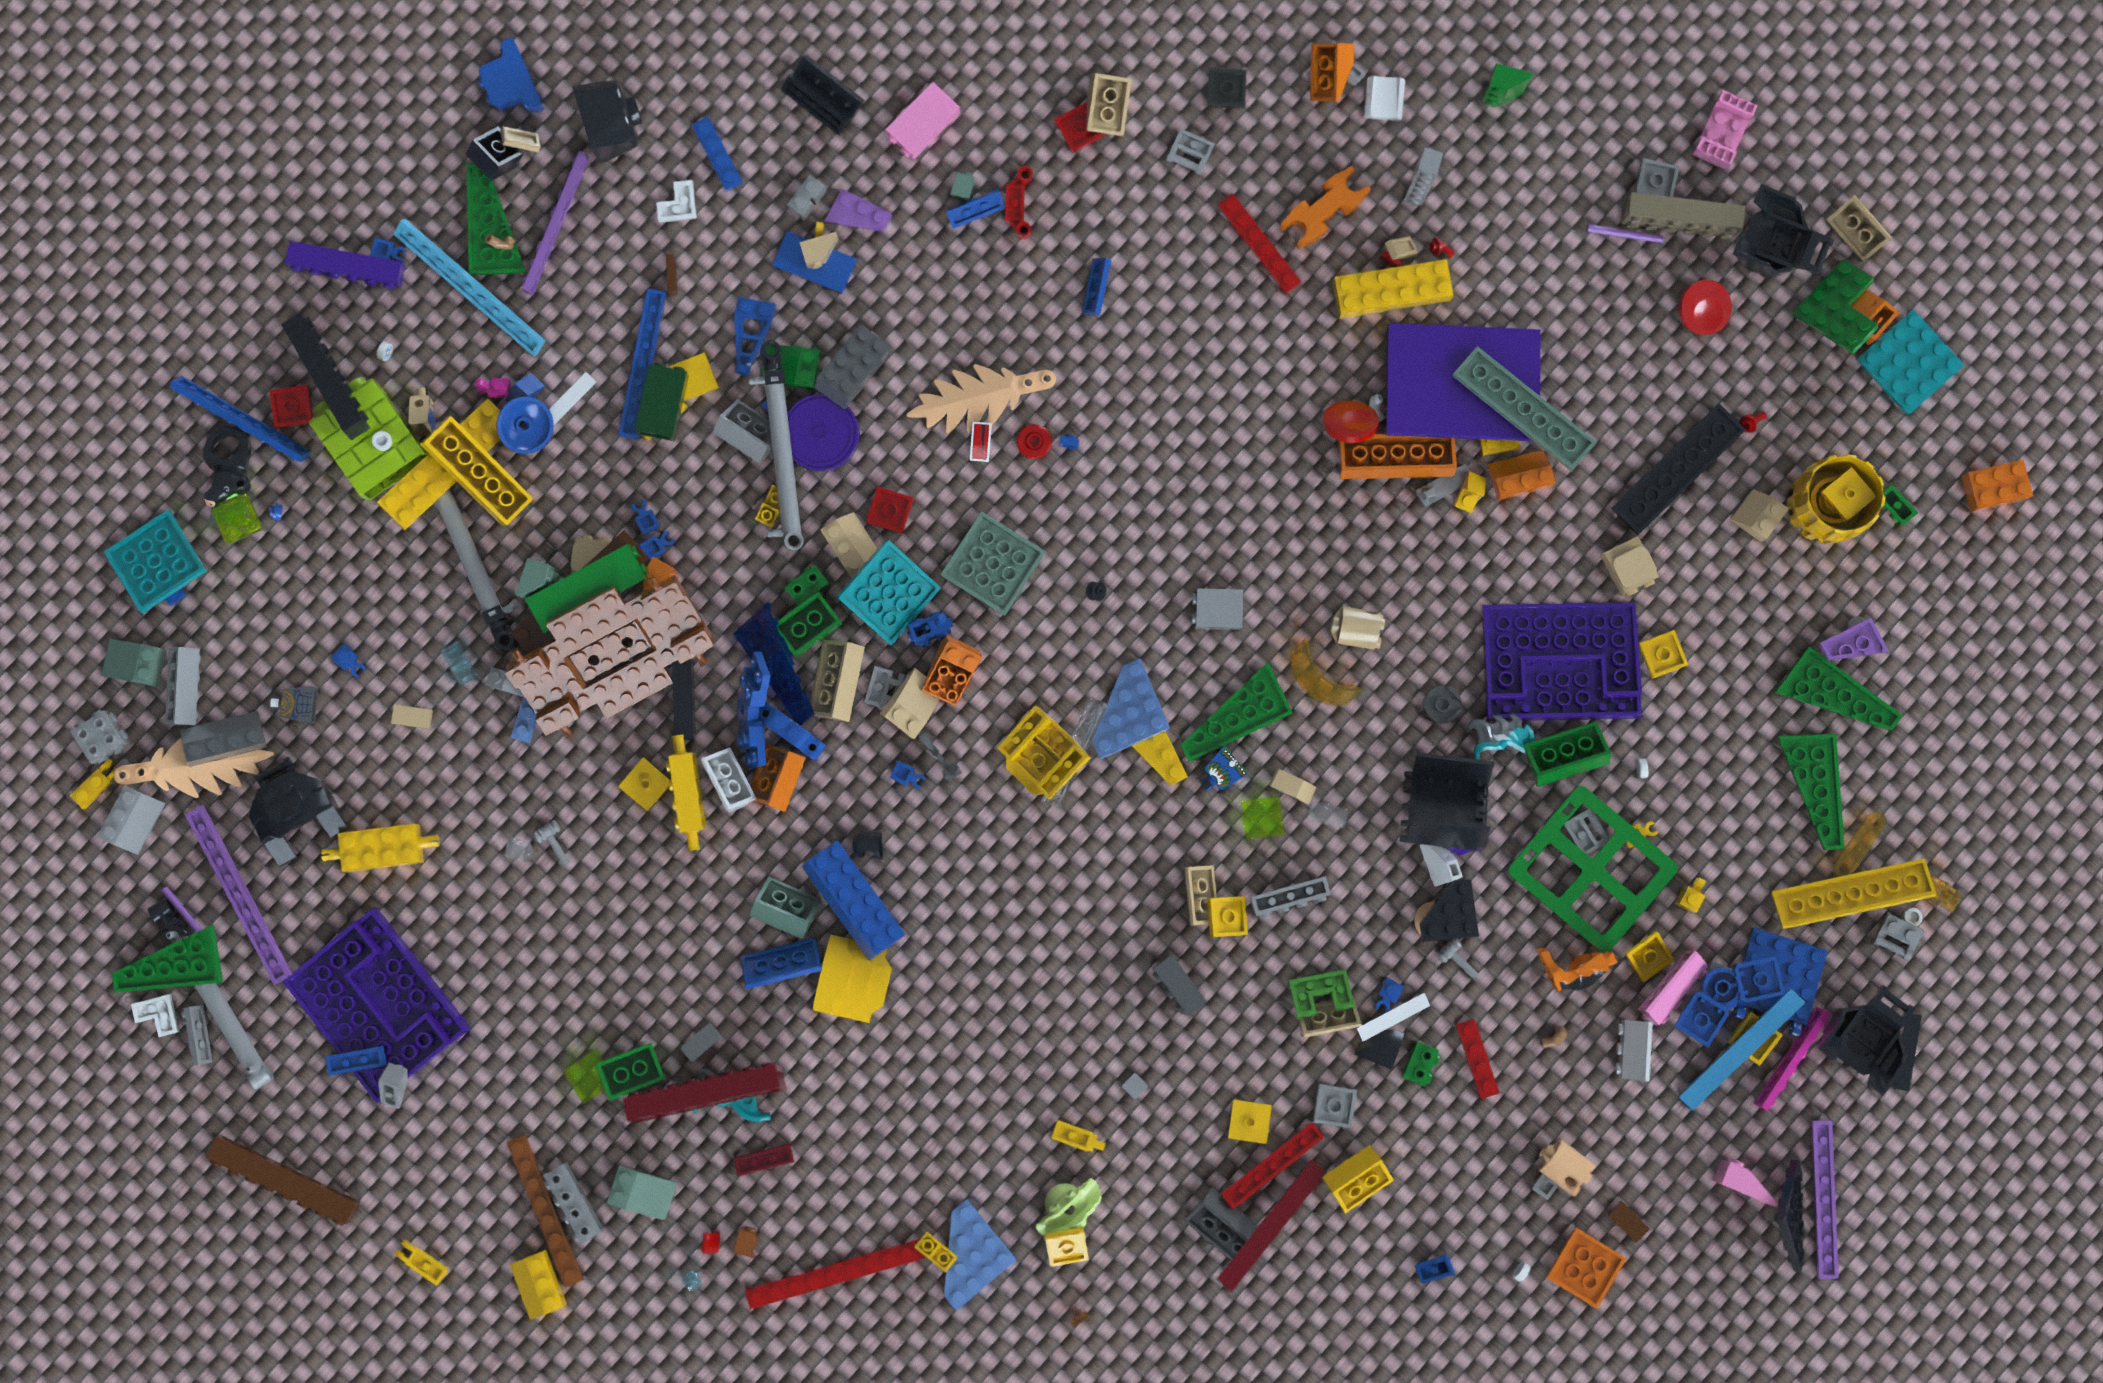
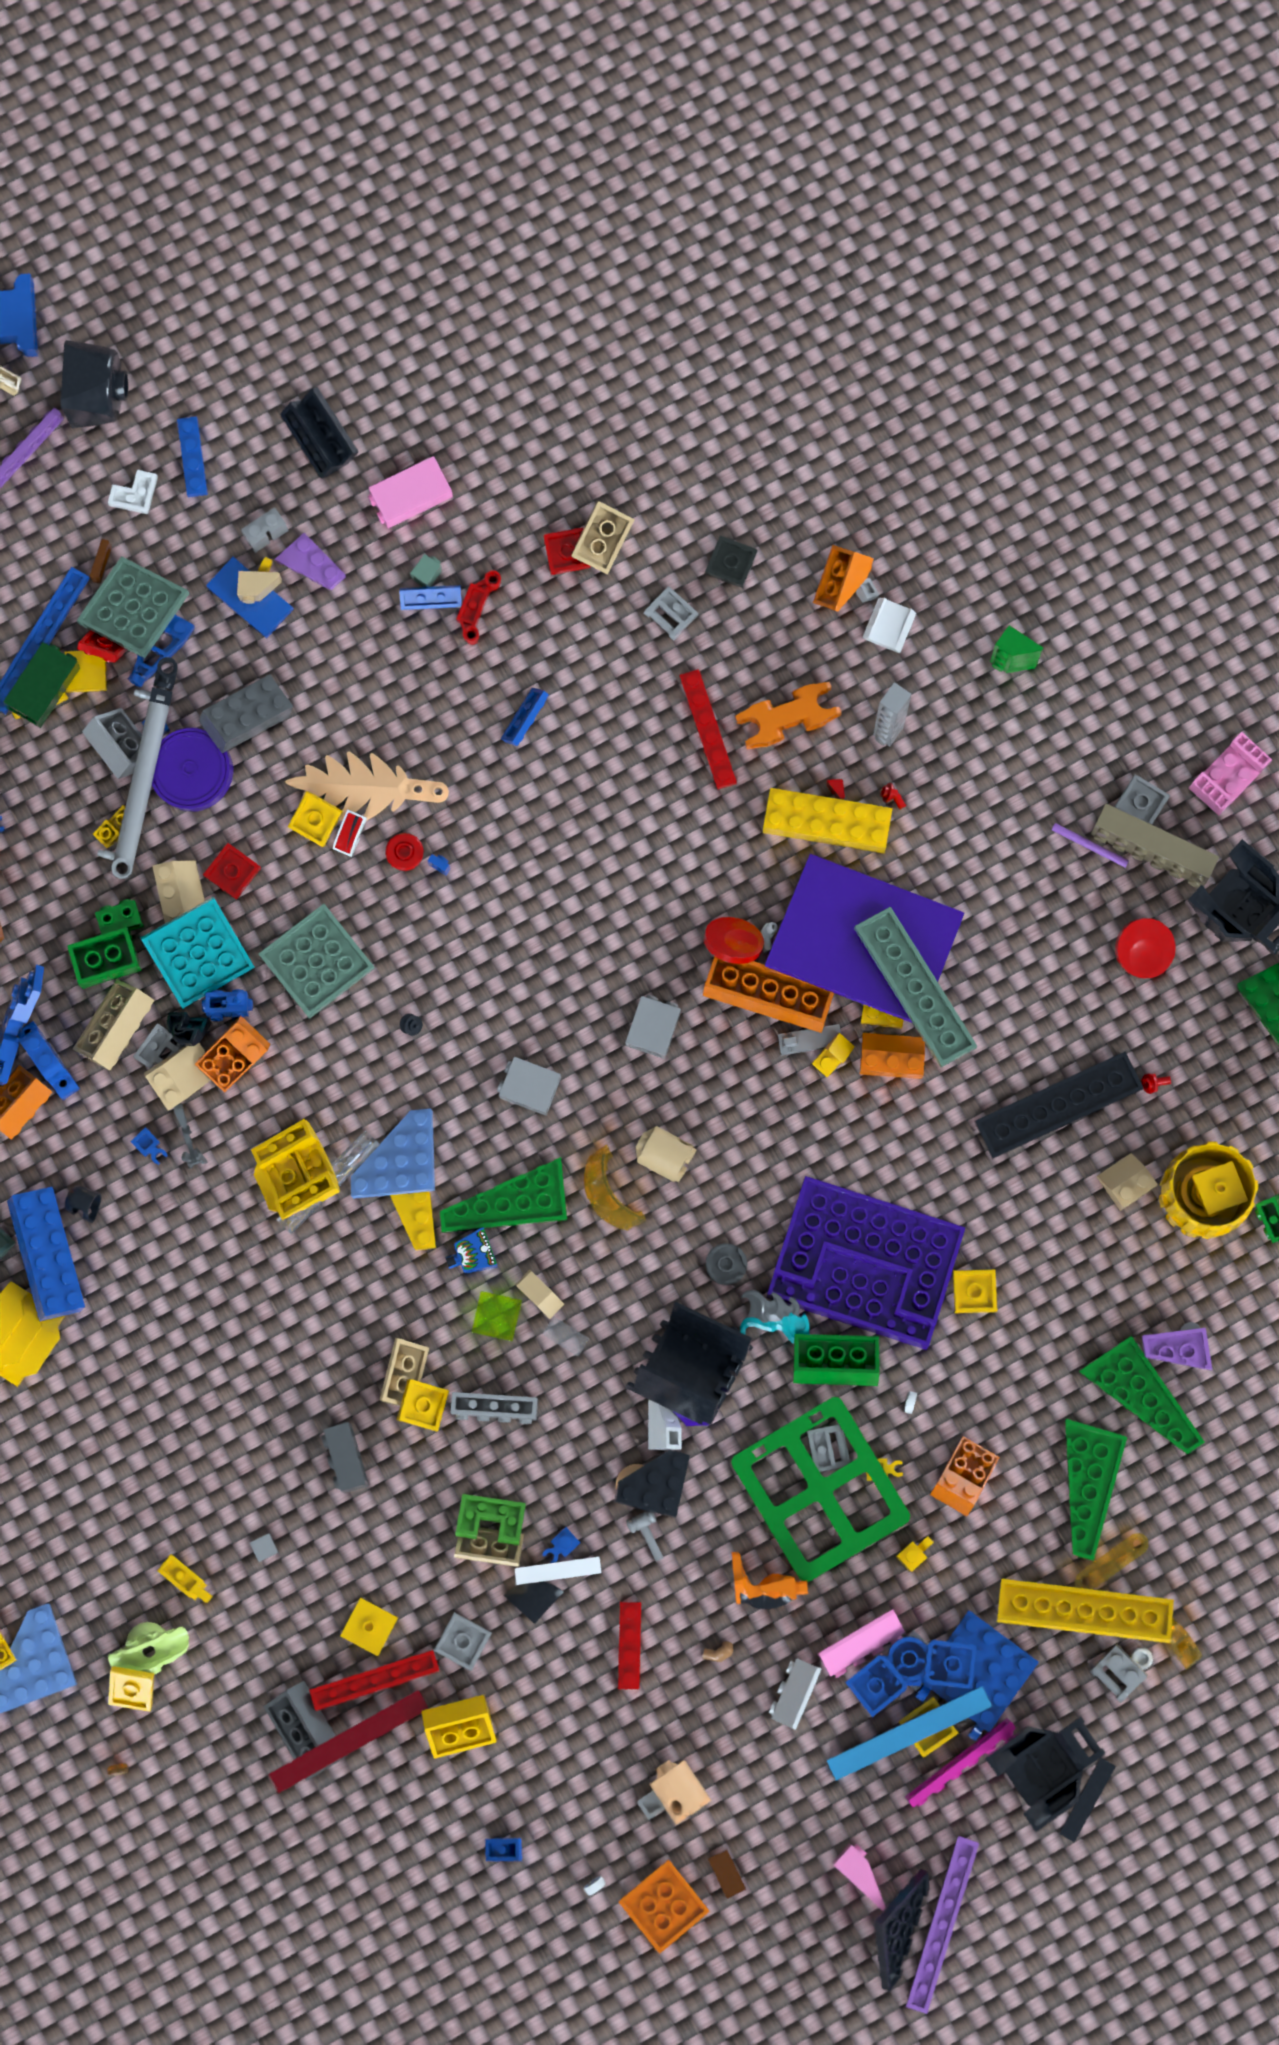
camera: 25 degrees right, 5 degrees down
clear blue wing [733,602,815,726] -> none
green slope [759,345,822,392] -> none
tan tile [1385,236,1418,260] -> none
green brick [1401,1041,1440,1087] -> none
tan brick [1600,536,1659,597] -> none
yellow slope [1625,931,1674,983] -> none
none -> sand green plate [77,556,189,658]
none -> red plate [77,630,128,663]
none -> black brick [166,1012,211,1046]
none -> yellow plate [288,791,343,847]
none -> light grey brick [625,995,681,1059]
none -> orange slope [930,1436,1000,1516]

